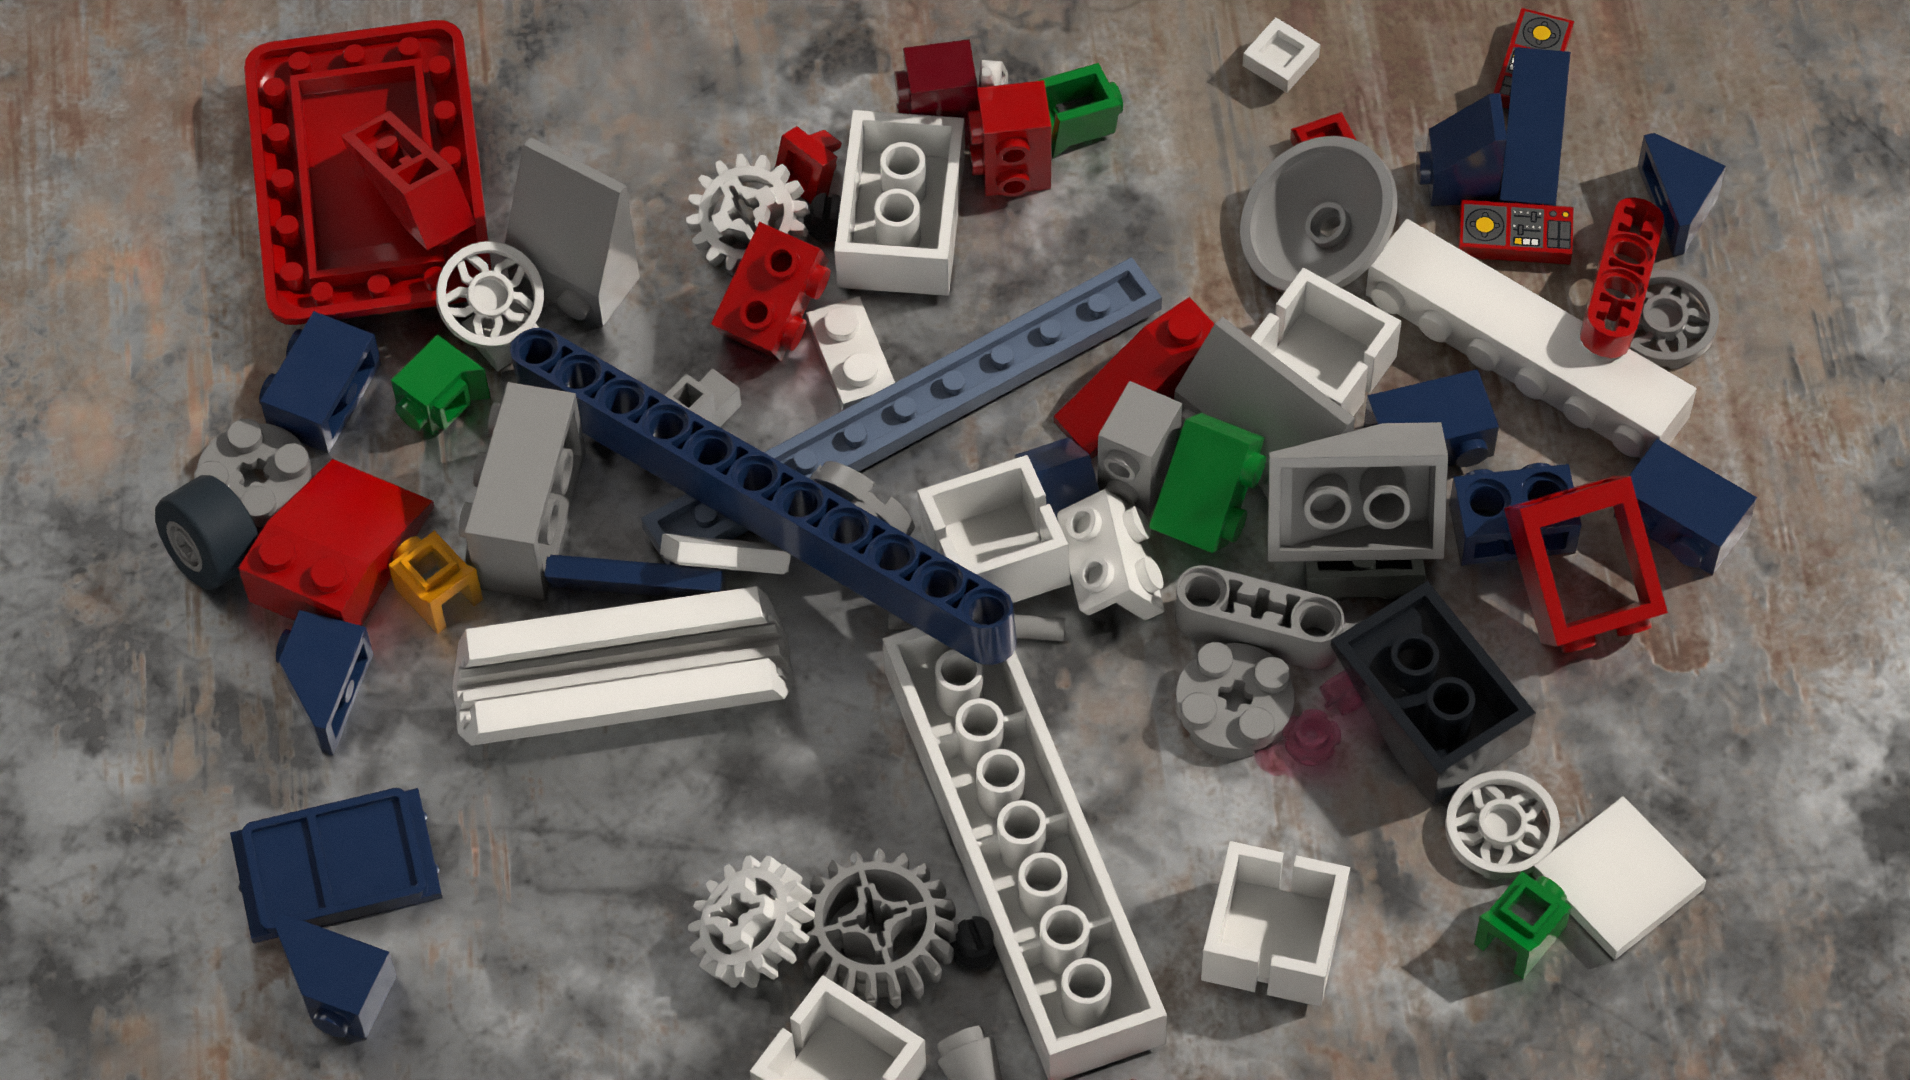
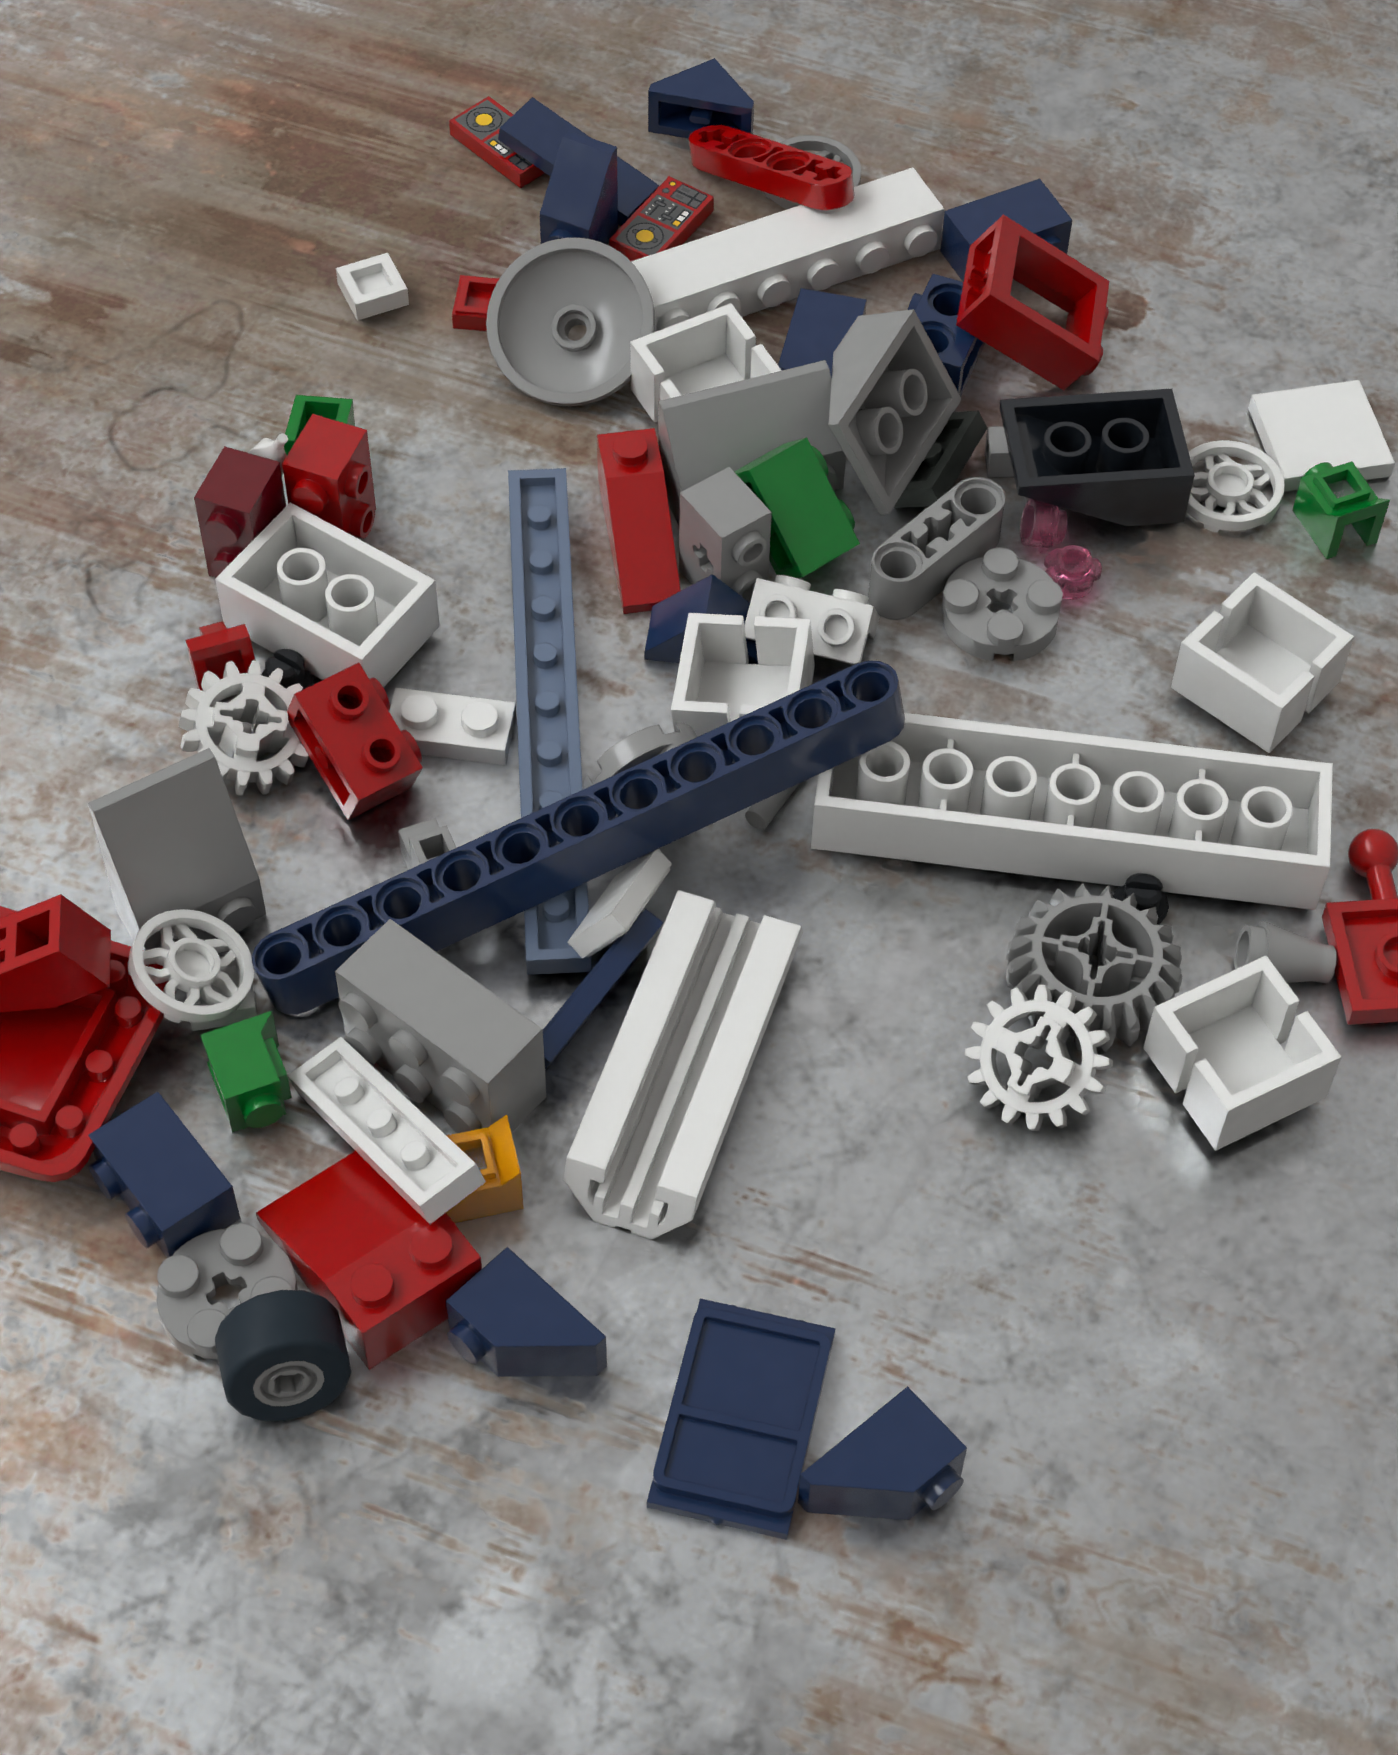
camera: 65 degrees left, 5 degrees down
none -> white plate [288,1037,486,1224]

